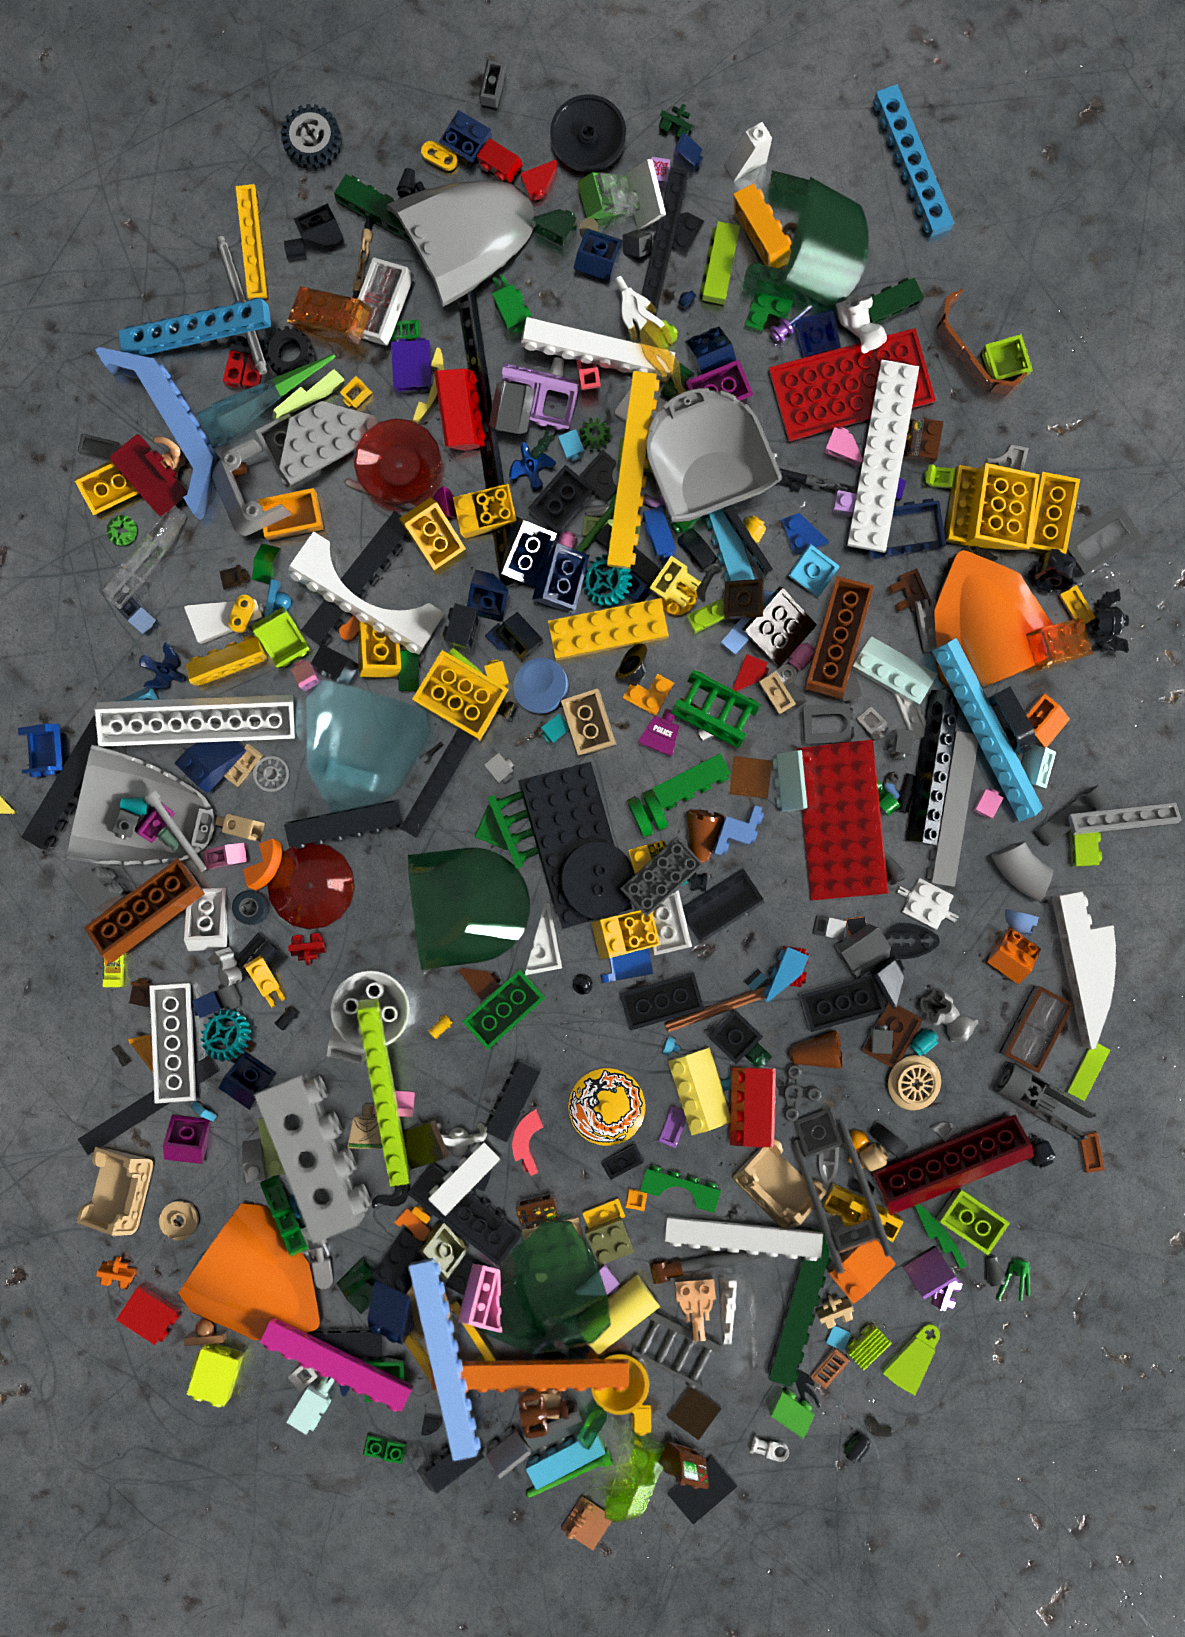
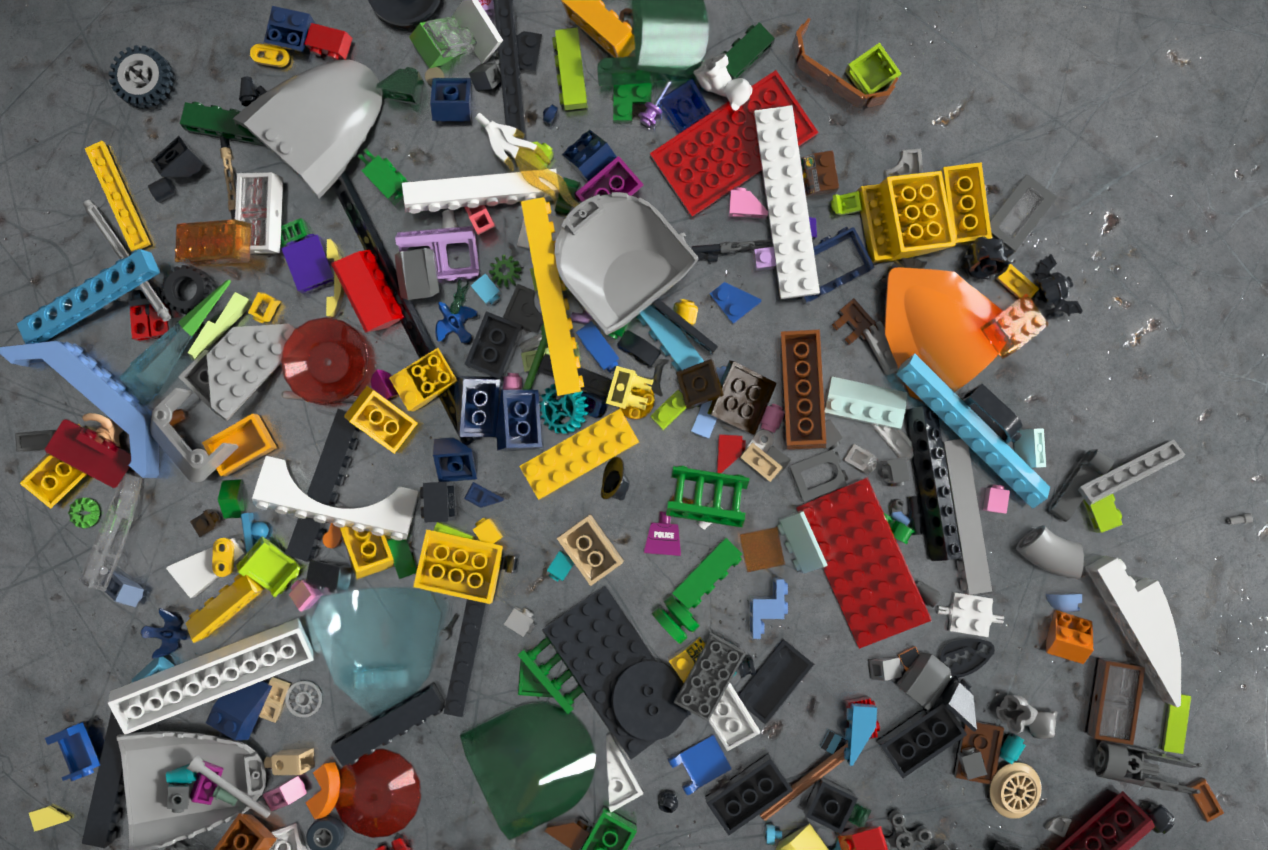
camera: 15 degrees left, 0 degrees up
black brick [496,611,543,660] -> none
medium blue piece [513,658,568,714] -> none
red slope [520,159,557,200] -> none
yellow slope [591,910,660,960] -> none
light orange plate [623,674,674,716] -> none
dark orange cone [686,809,725,863] -> none
medium azure tile [787,544,840,597] -> none
dark orange cone [789,1030,843,1069] -> none
orange slope [1025,693,1070,748] -> none

